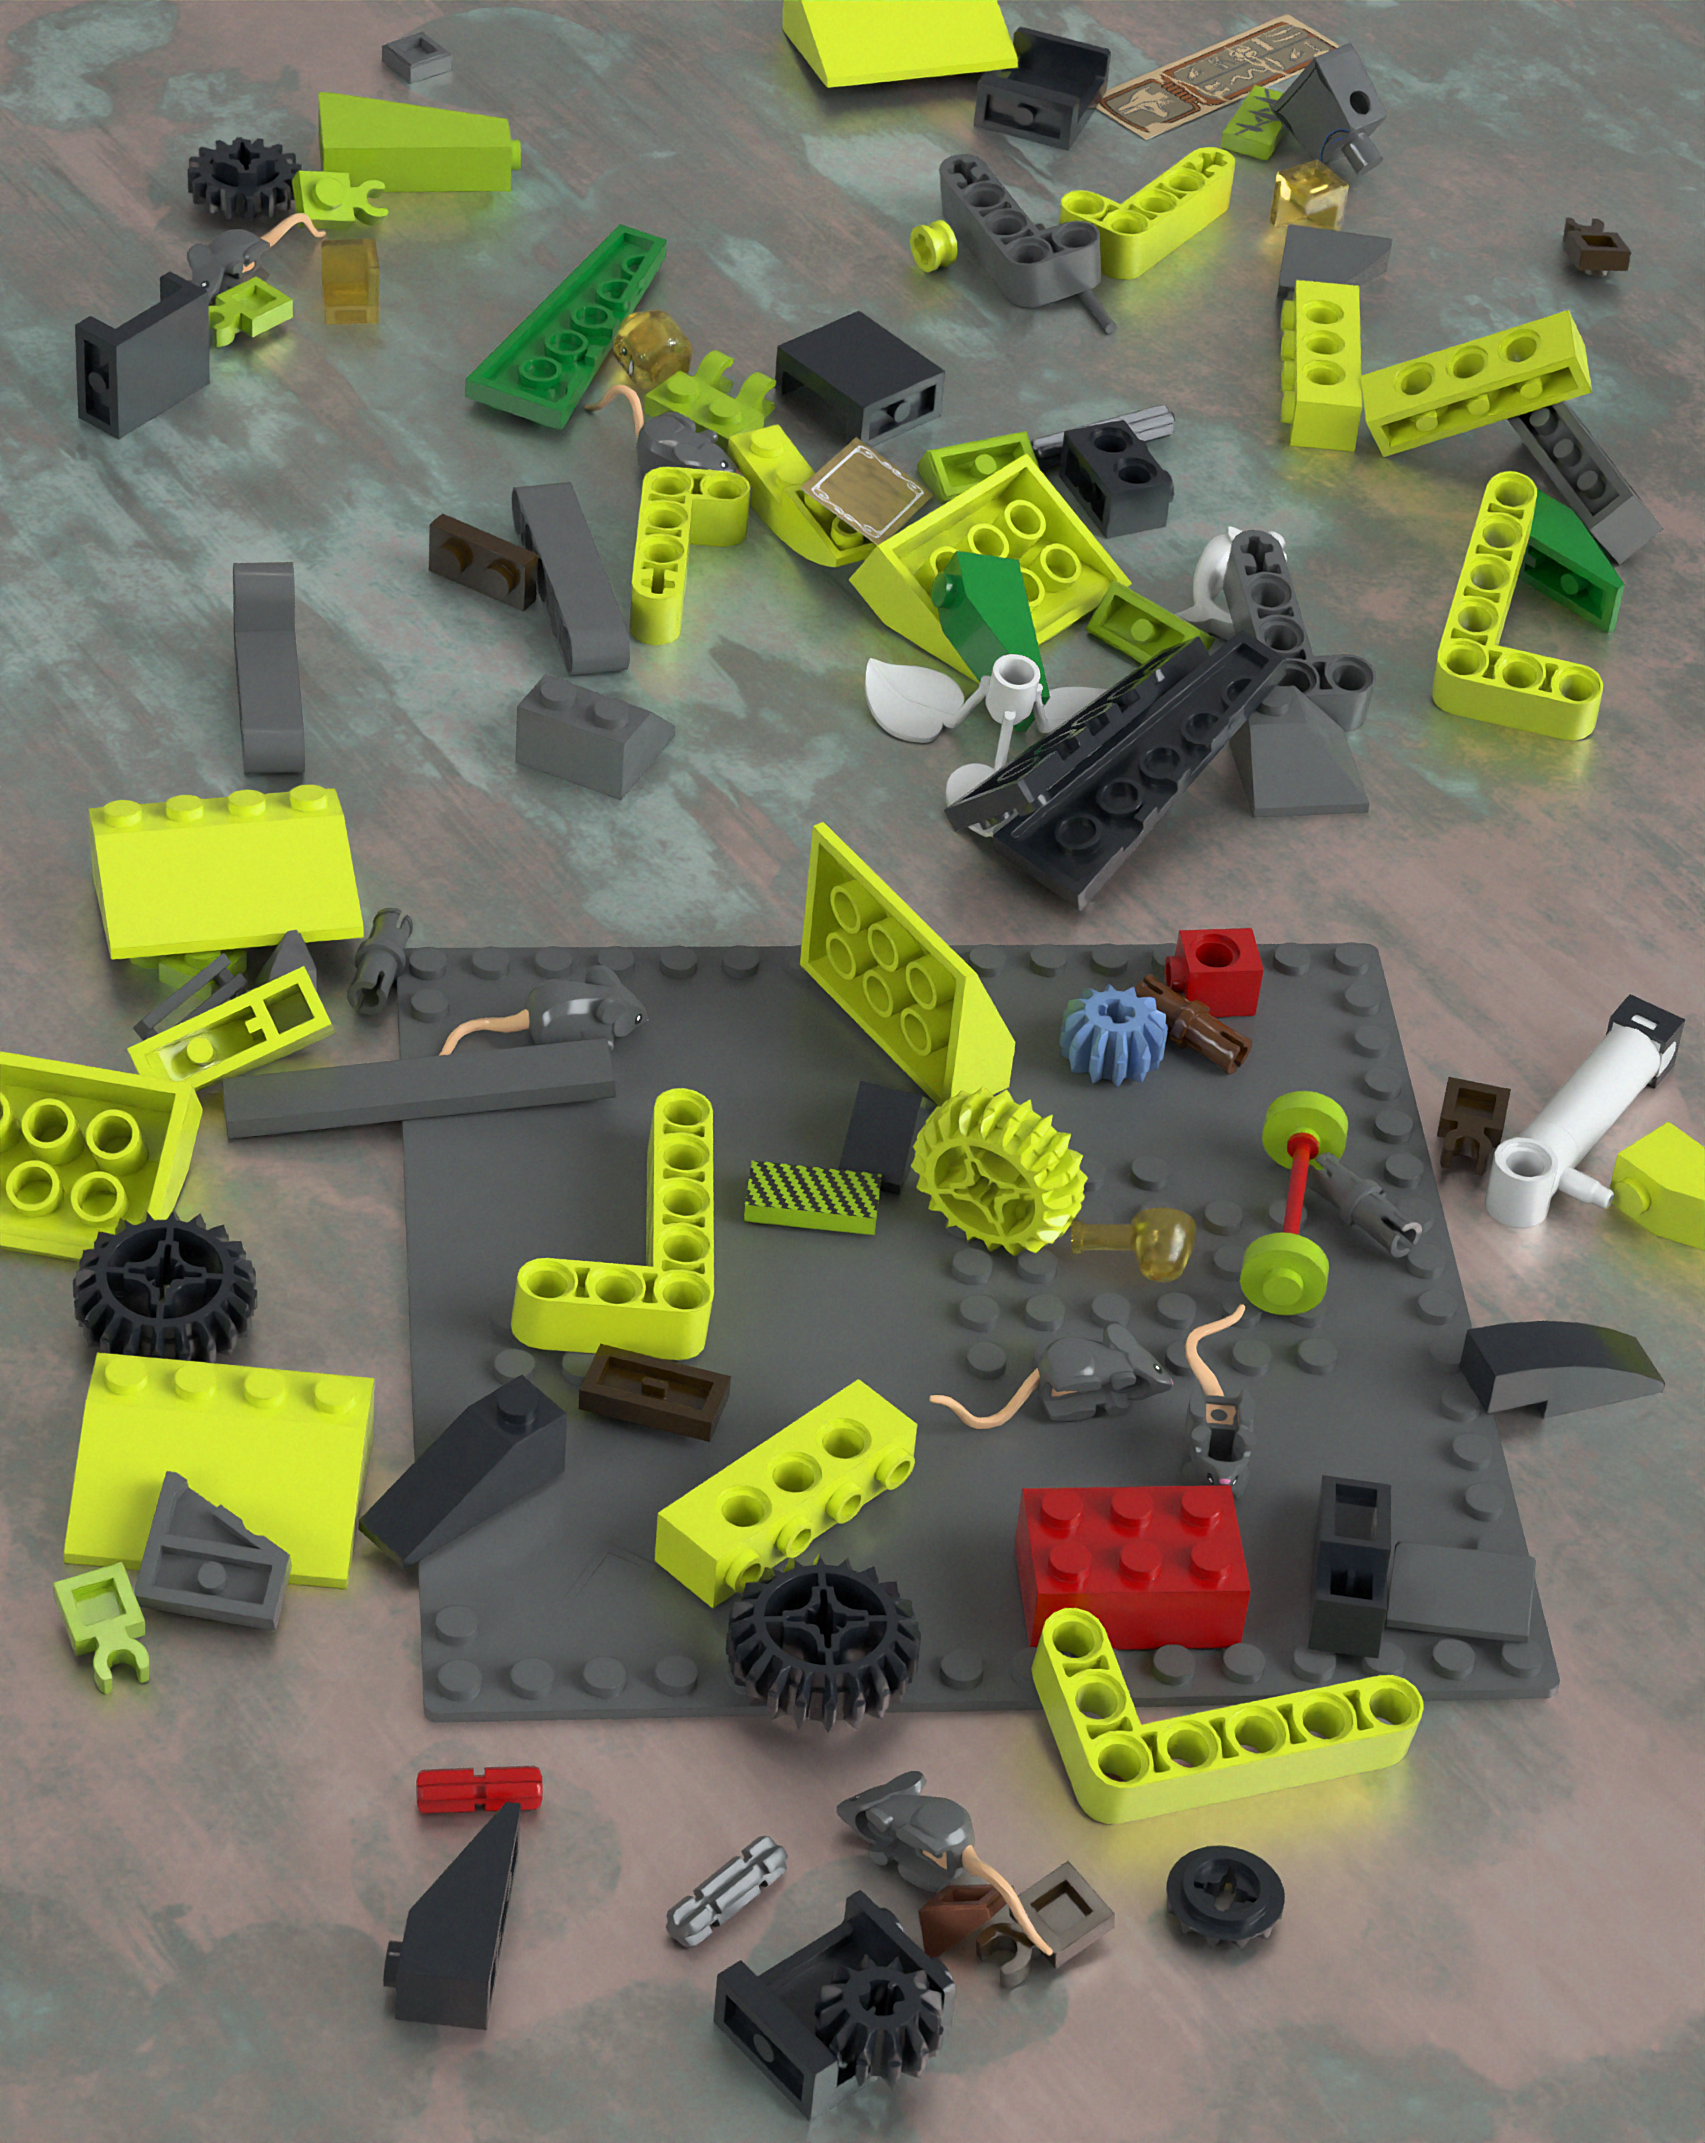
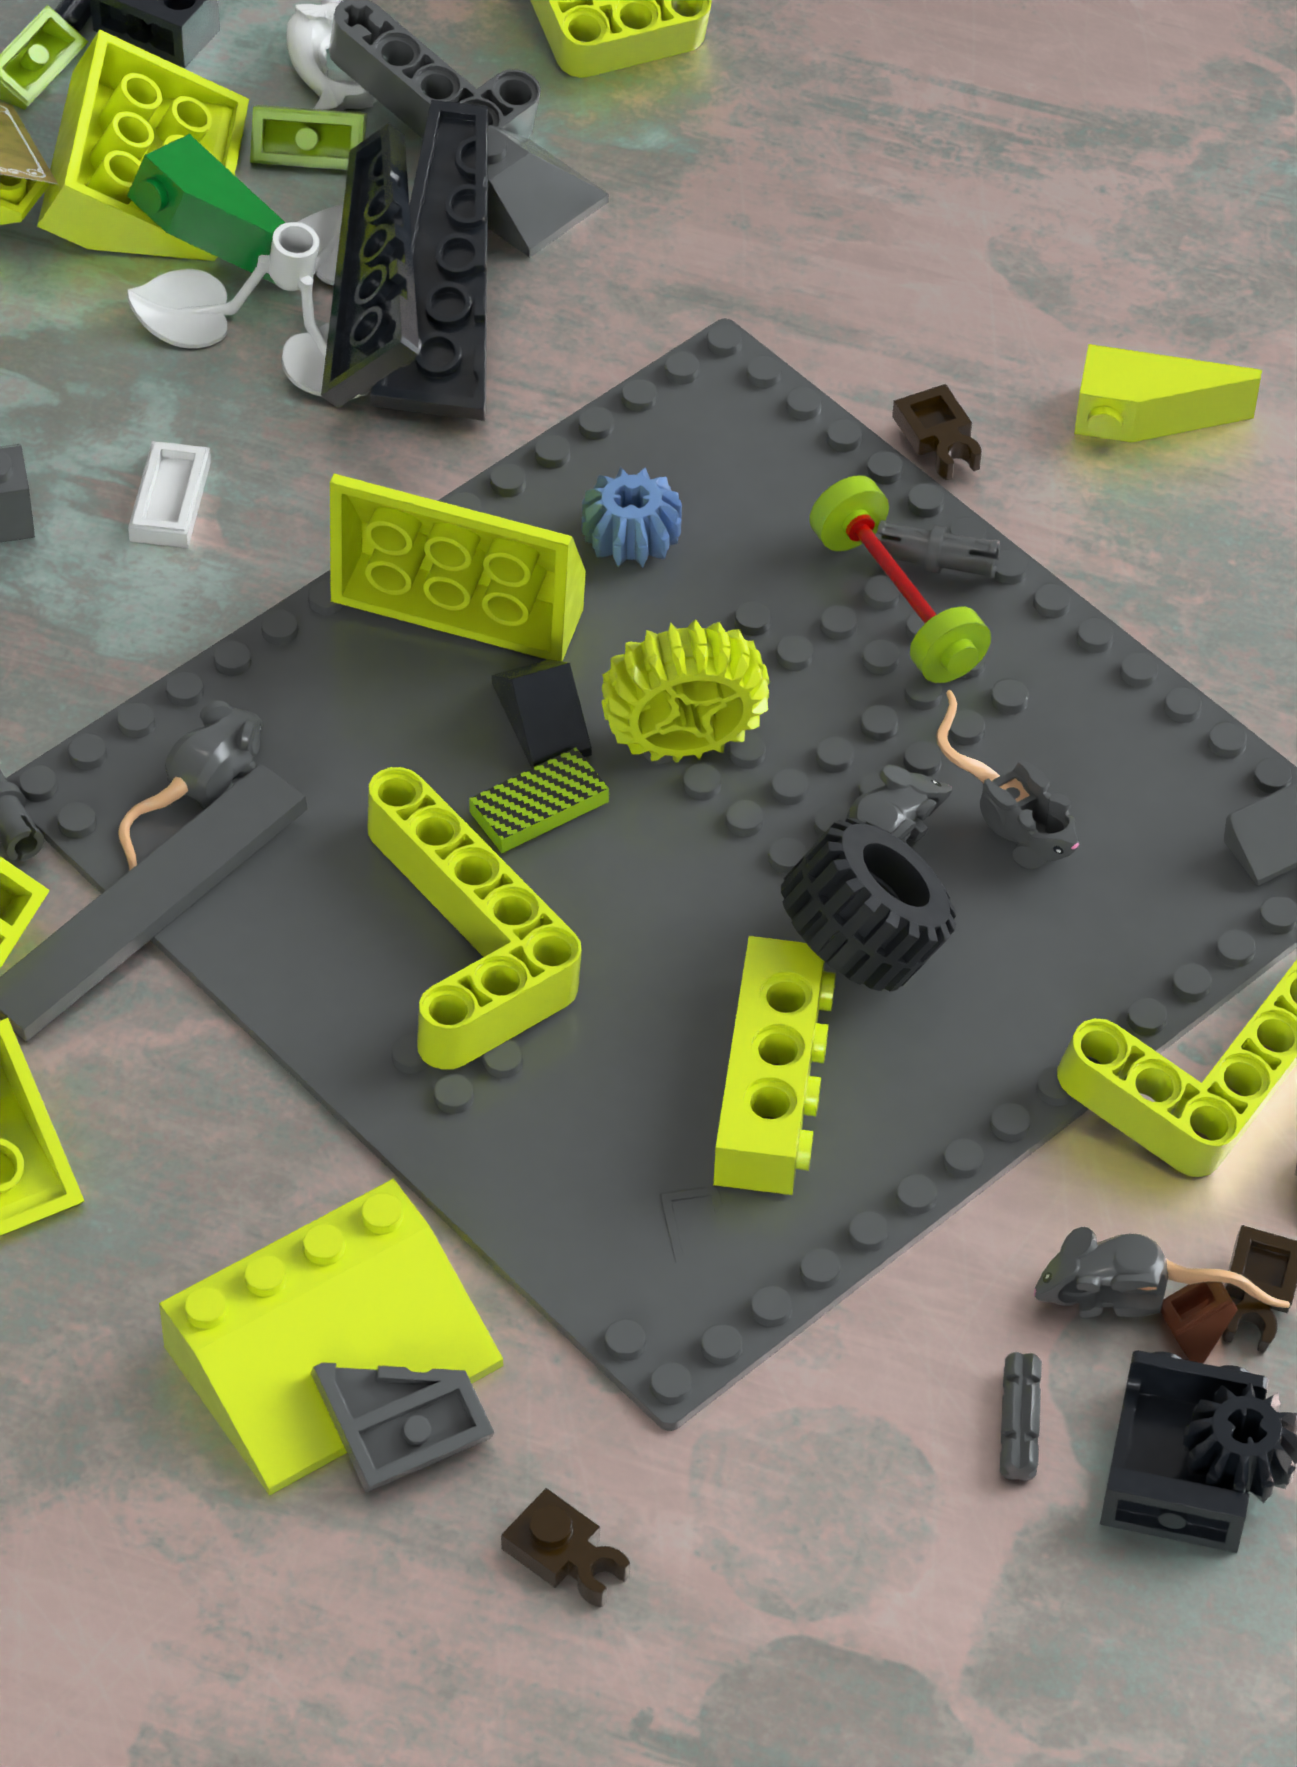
camera: 35 degrees left, 10 degrees up
lime plate [53,1562,149,1695] -> none
black gear [73,1208,258,1363] -> none
black slope [358,1375,567,1570] -> none
black slope [383,1802,521,2030] -> none
red piece [416,1766,543,1814] -> none
dark brown plate [578,1343,731,1442] -> none
black gear [725,1554,921,1733] -> none
red brick [1014,1485,1251,1650] -> none
clear yellow bar [1071,1207,1197,1282] -> none
reddish brown pin [1135,974,1252,1074] -> none
red brick [1164,928,1264,1017] -> none
black slope [1308,1475,1391,1659] -> none
black slope [1459,1321,1665,1419] -> none
white piece [1485,994,1685,1228] -> none
none -> white tile [128,441,211,548]
none -> dark brown plate [501,1488,630,1607]
none -> black tyre [780,818,956,992]

